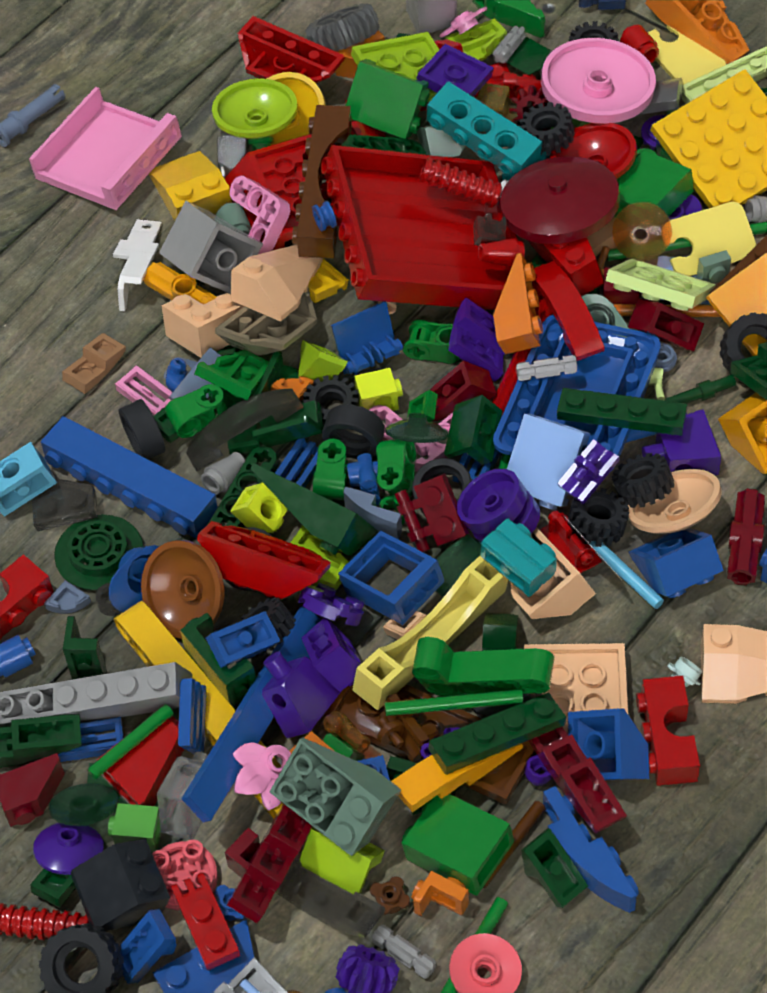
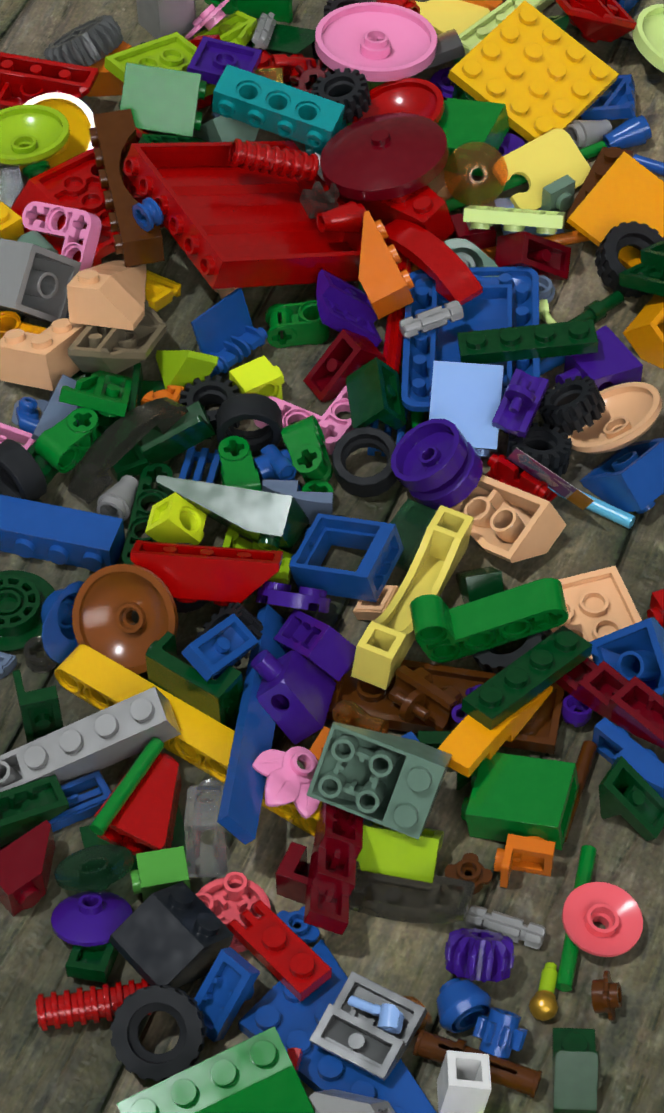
camera: 20 degrees left, 5 degrees down
blue tile [178,678,206,754] -> none
green bar [384,689,523,716] -> none
clear green dish [385,413,448,443] -> none
dark red plate [394,474,469,552] -> none
green tile [406,389,438,430] -> none
teal brick [480,519,557,597] -> none

